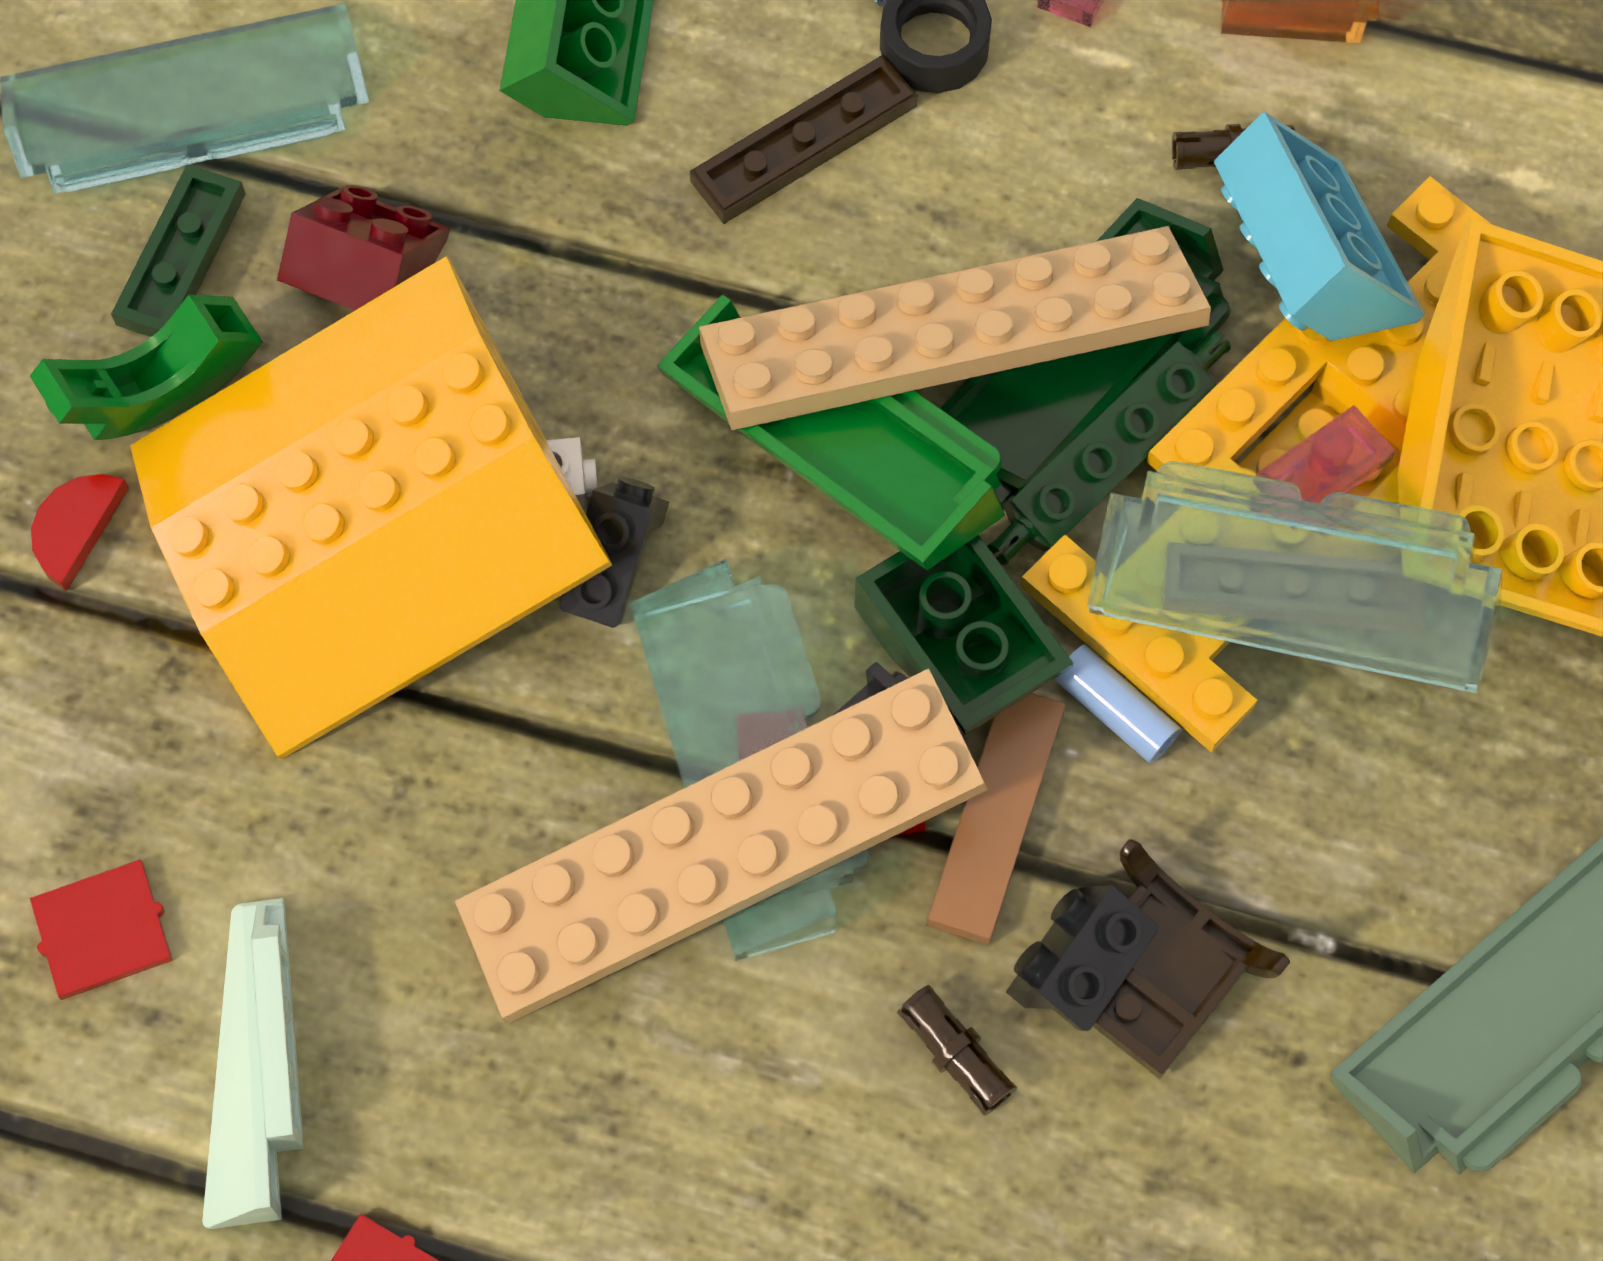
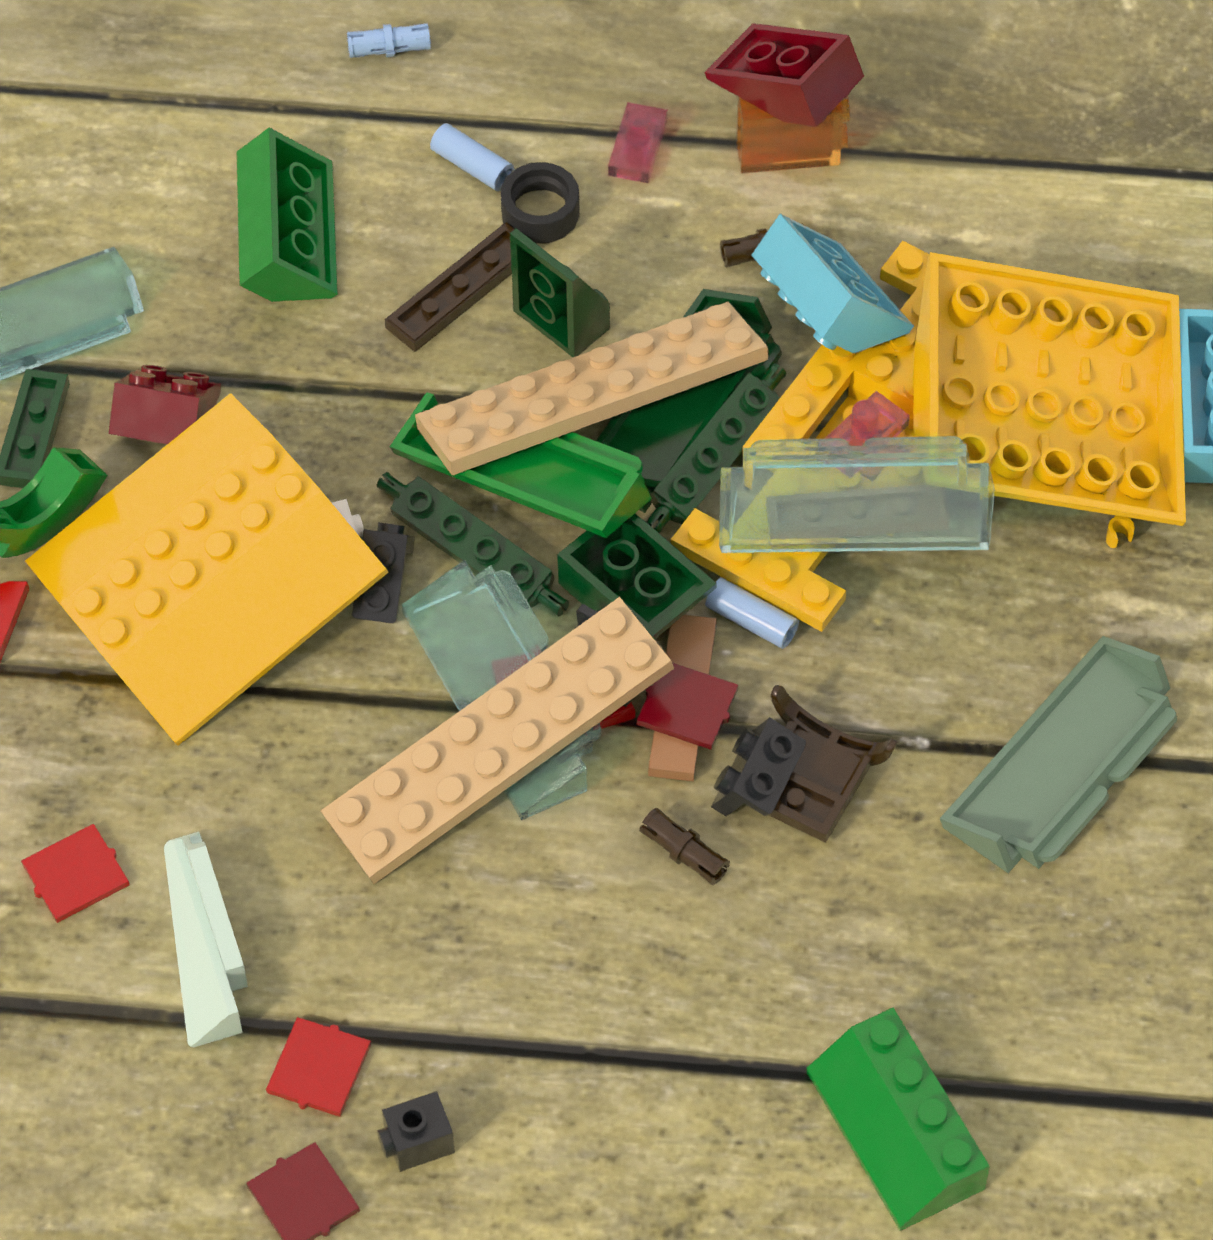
camera: 10 degrees left, 10 degrees down
none -> dark green plate [377,472,569,617]
none -> dark green slope [510,228,610,357]
none -> dark red piece [637,663,738,750]

